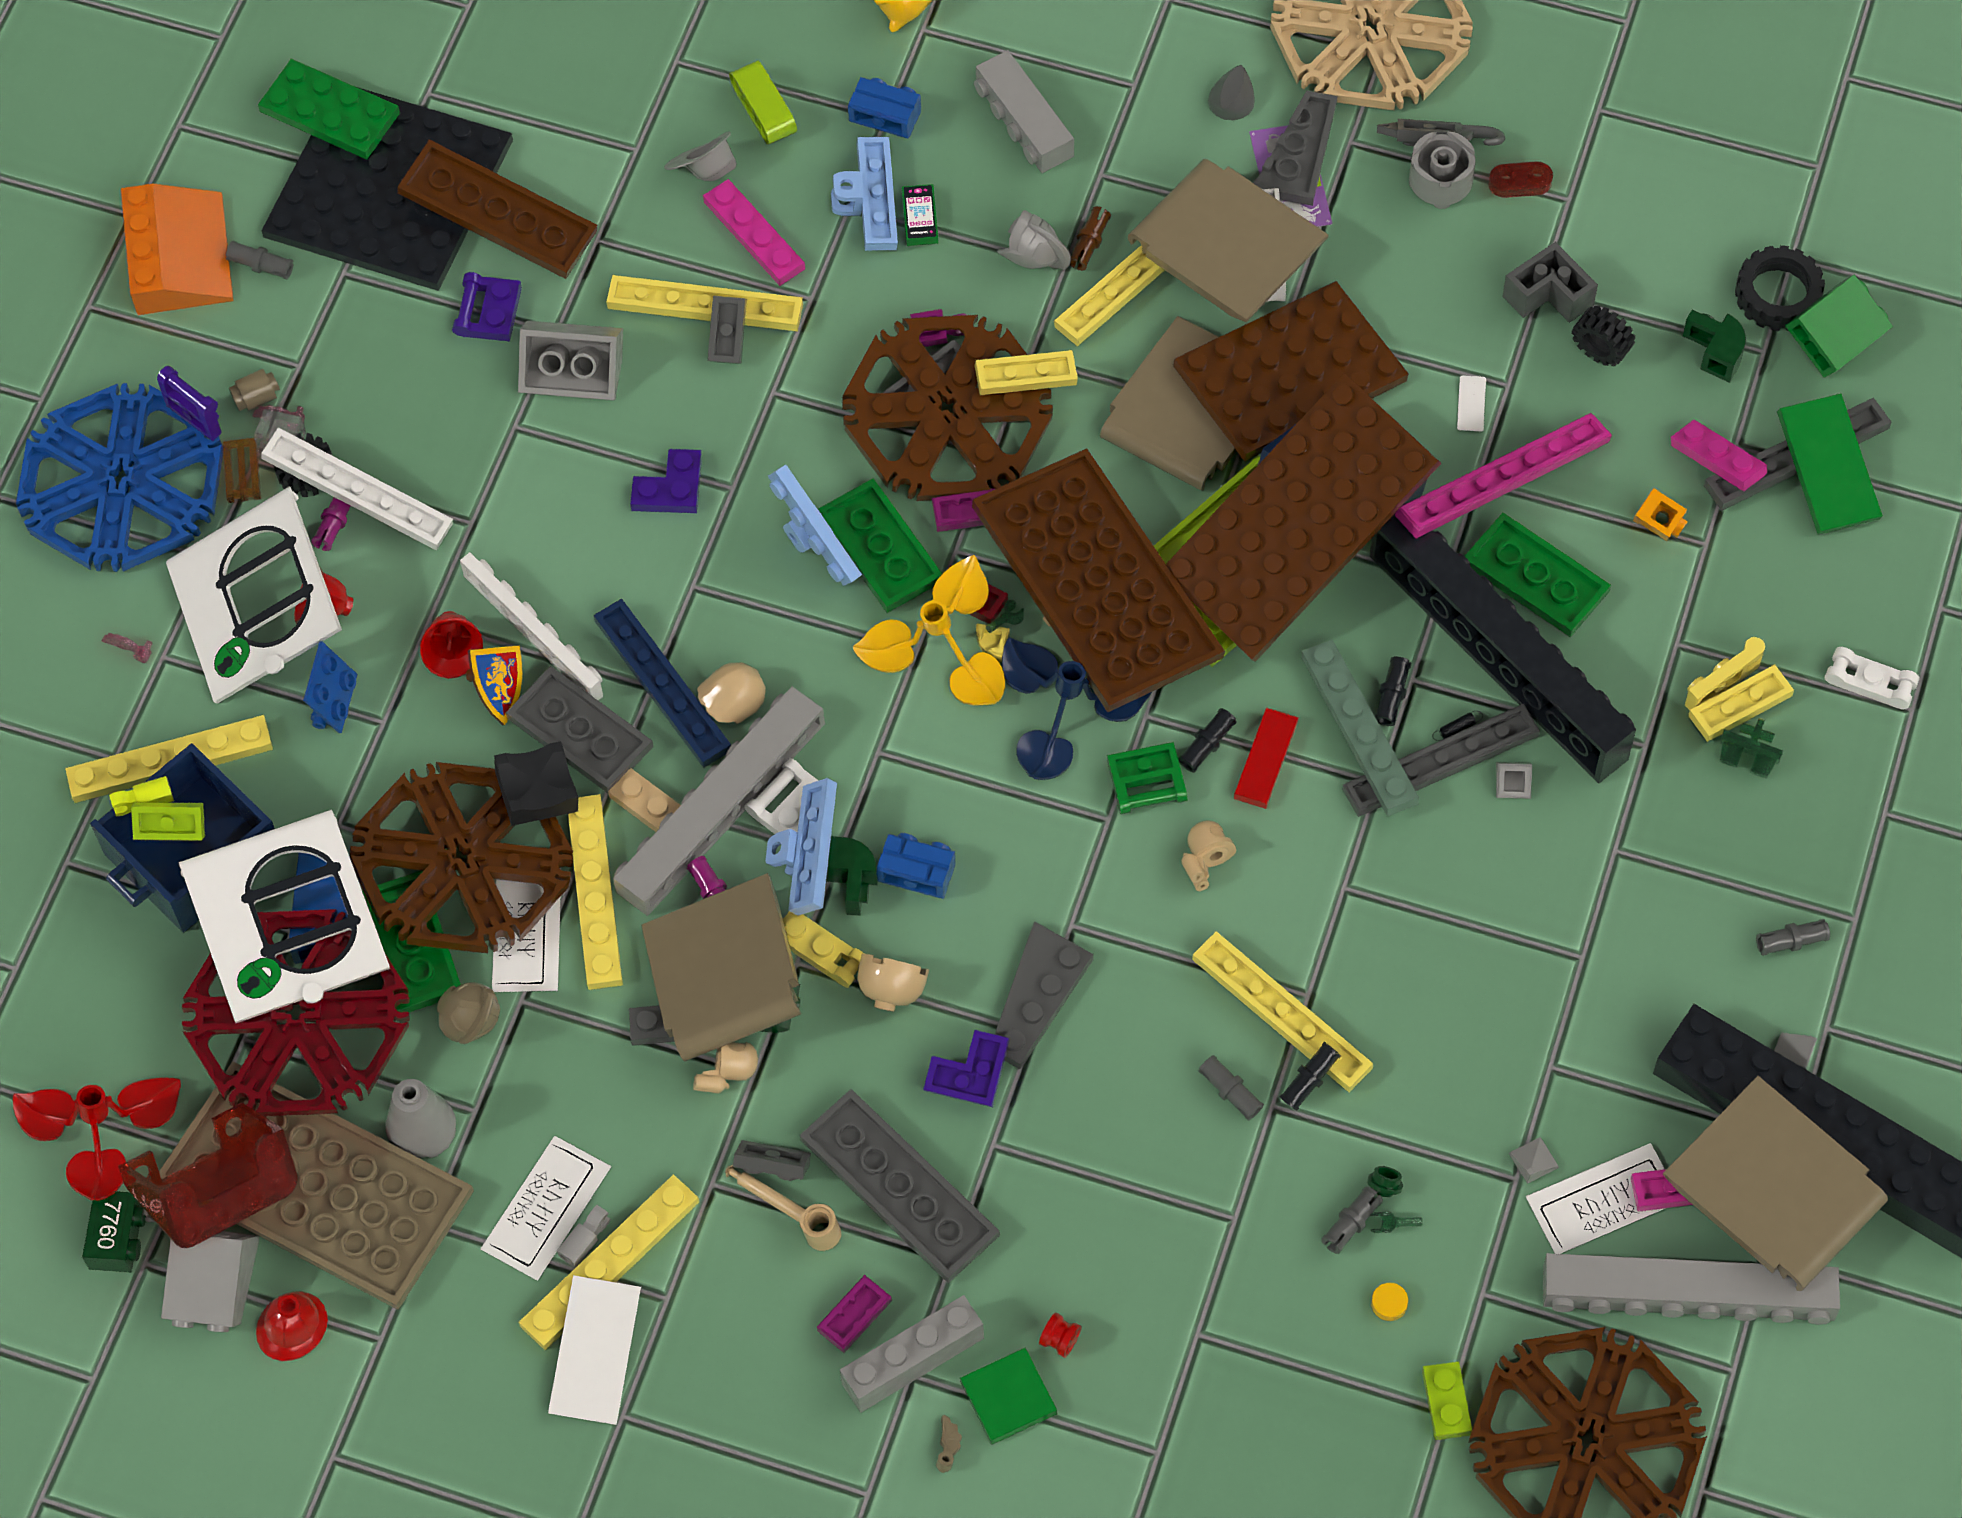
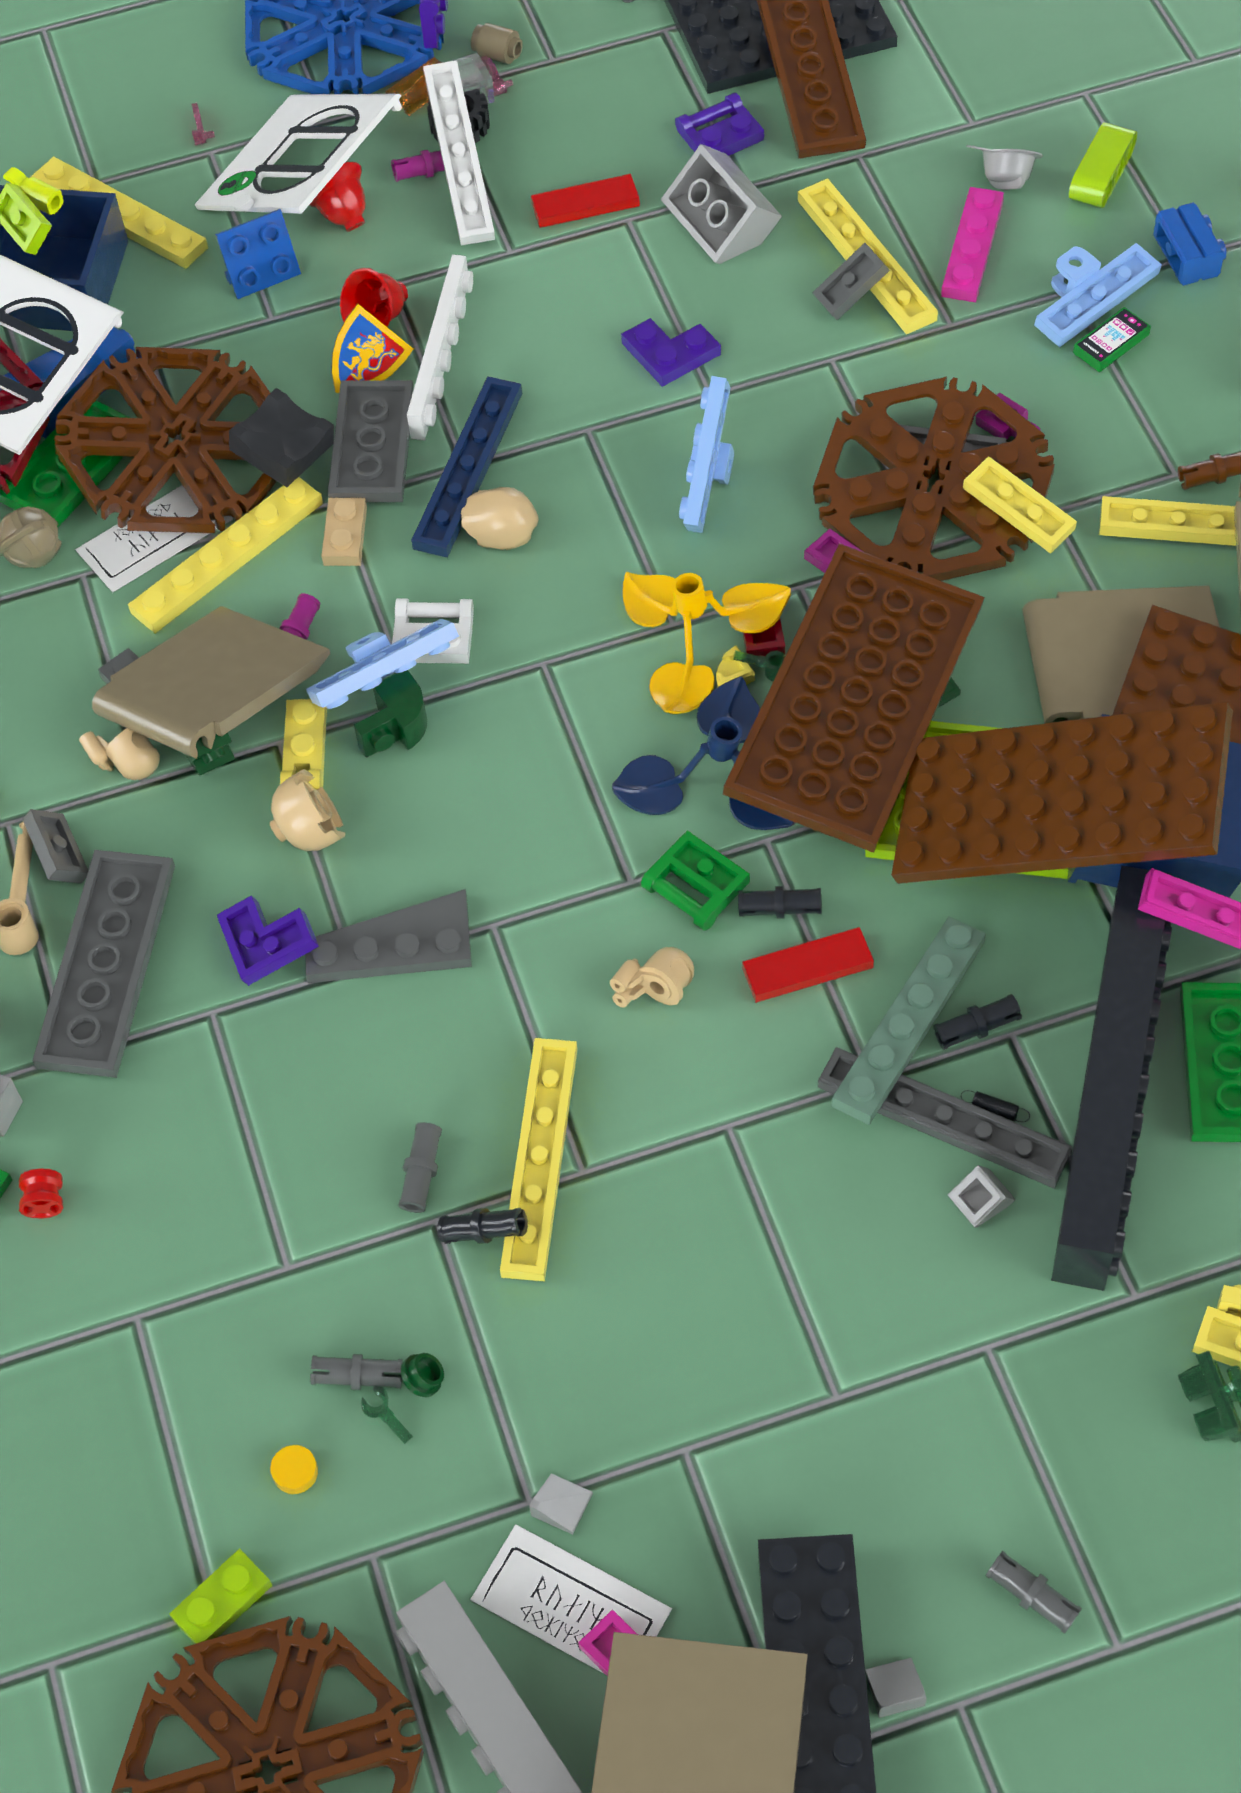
camera: 55 degrees right, 5 degrees down
light grey brick [613,686,825,916] -> none
green plate [818,478,942,613] -> none
blue brick [877,833,956,899] -> none
light grey helmet [997,210,1071,270] -> none
none -> red tile [531,174,640,228]

